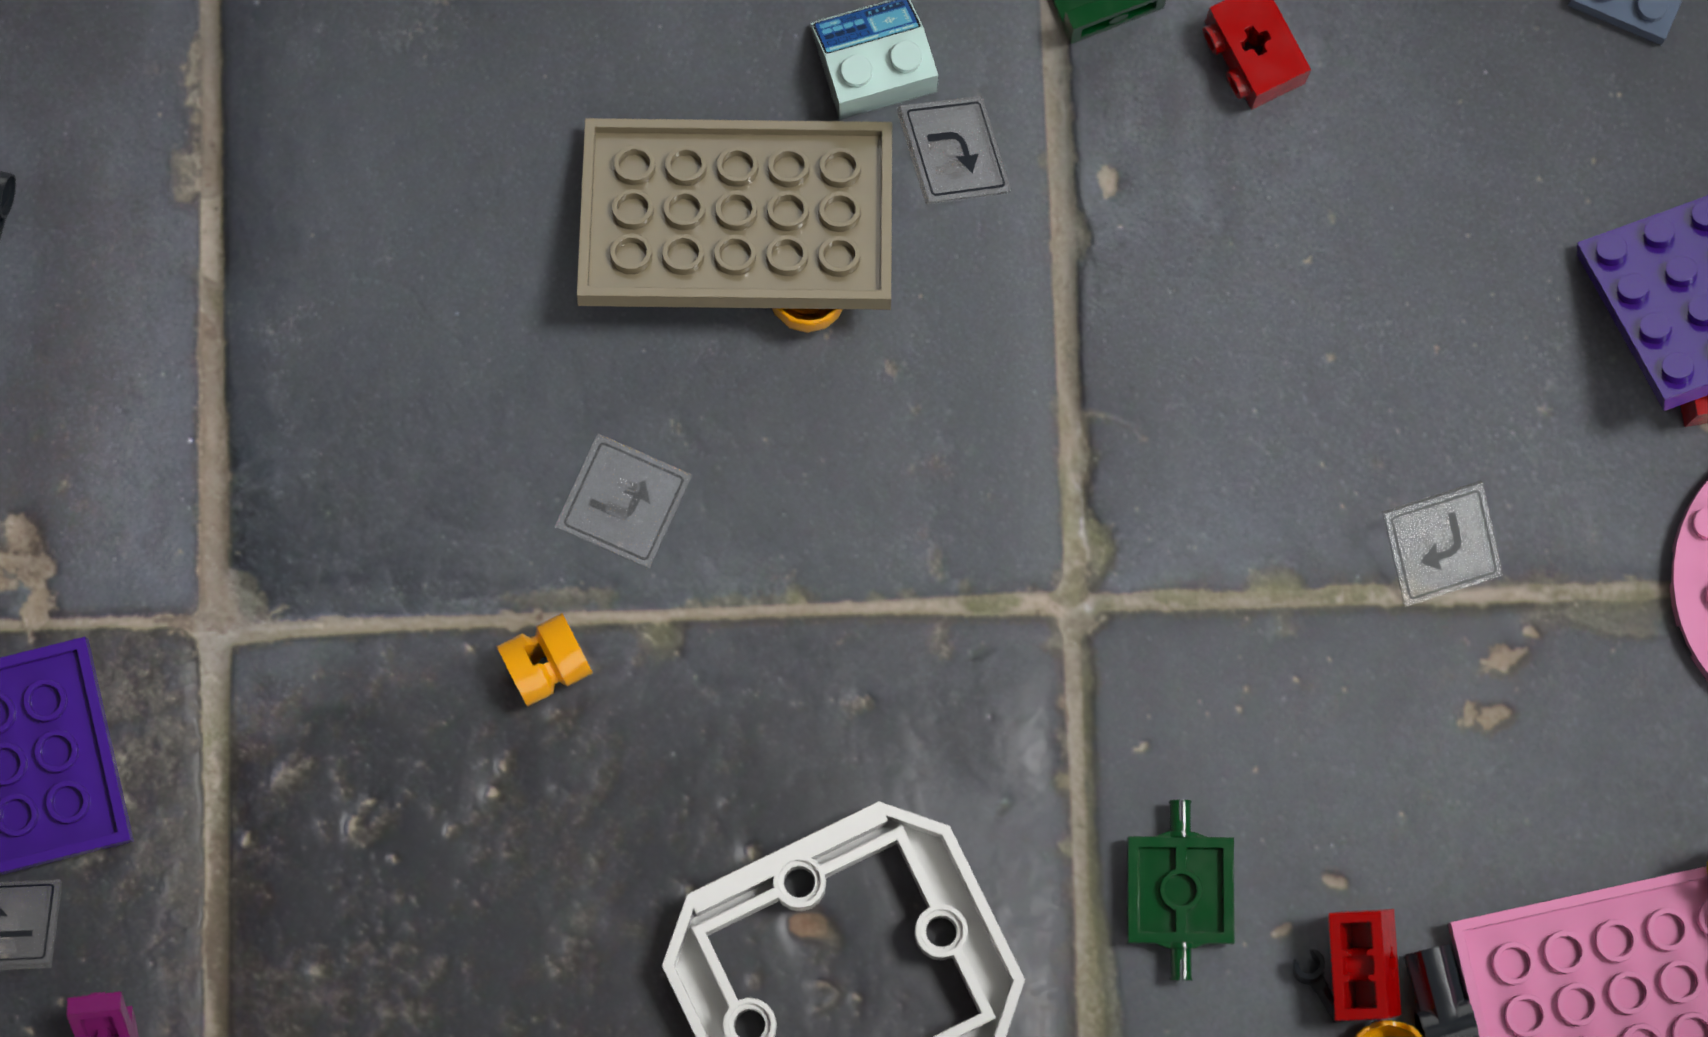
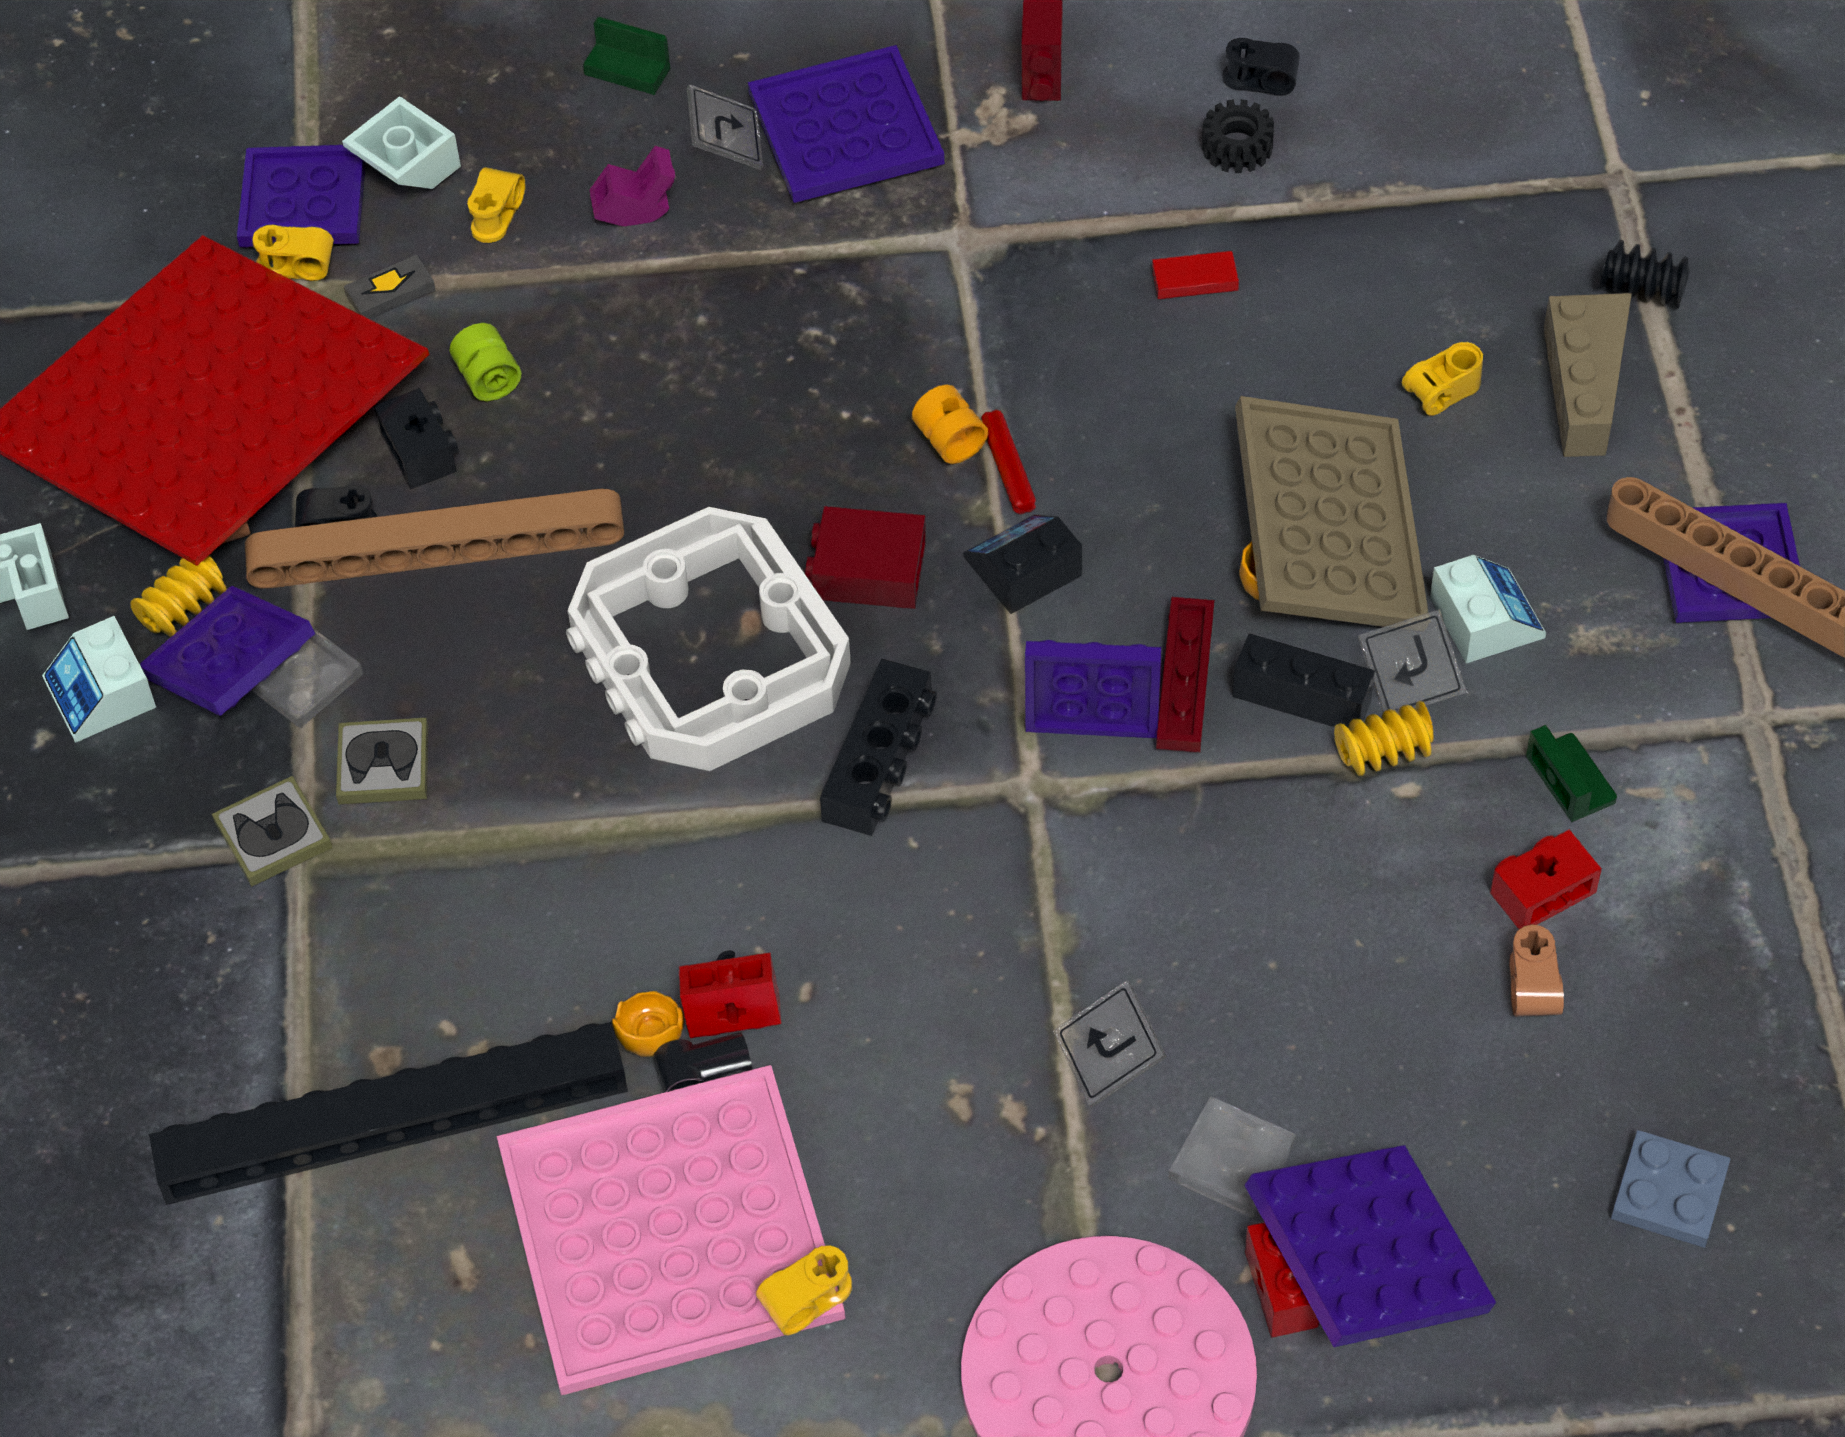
camera: 90 degrees right, 25 degrees down
clear piece [555,433,692,569] -> none
dark green plate [1127,800,1235,981] -> none
none -> dark red brick [805,506,926,609]
none -> black brick [820,658,937,836]
none -> black slope [964,514,1082,614]
none -> red axle [981,409,1036,515]
none -> dark purple plate [1025,640,1161,738]
none -> red tile [1152,251,1239,299]
none -> dark red plate [1156,597,1215,753]
none -> clear plate [1168,1096,1296,1218]
none -> black tyre [1202,99,1274,173]
none -> black brick [1233,633,1375,728]
none -> yellow piece [1334,701,1434,776]
none -> yellow piece [1402,342,1483,416]
none -> nougat piece [1509,925,1564,1017]

